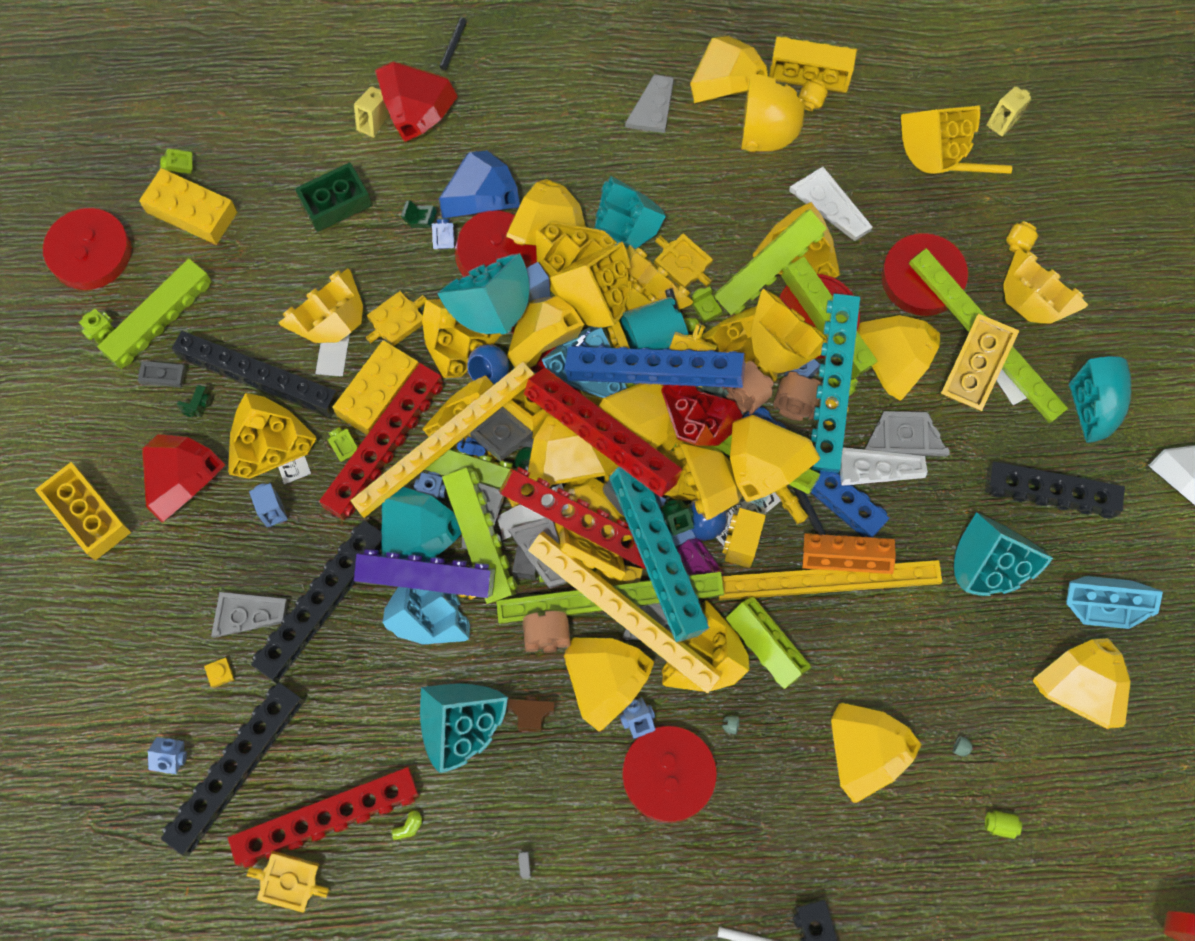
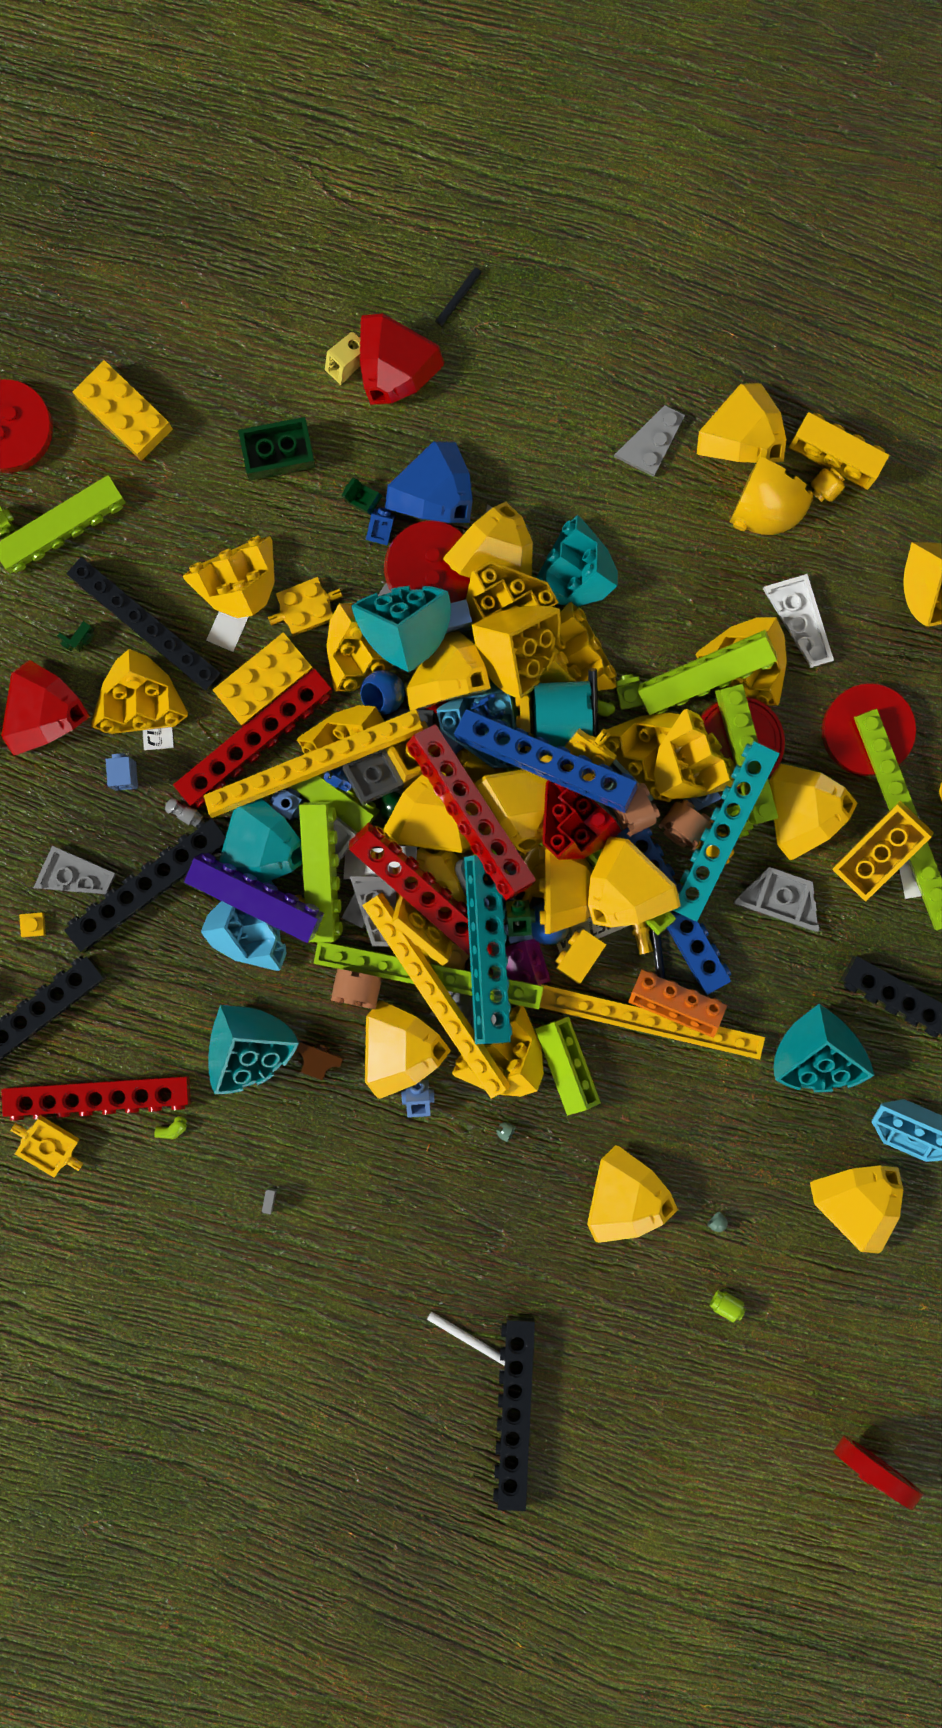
camera: 15 degrees right, 15 degrees up
dark grey plate [138,361,186,388] -> none
lime bracket [160,148,192,174] -> none
lime bracket [326,427,358,462] -> none
red brick [622,726,716,823] -> none
yellow plate [654,234,713,288] -> none
white wing [840,448,928,486] -> none
none -> light grey arm [165,798,203,827]

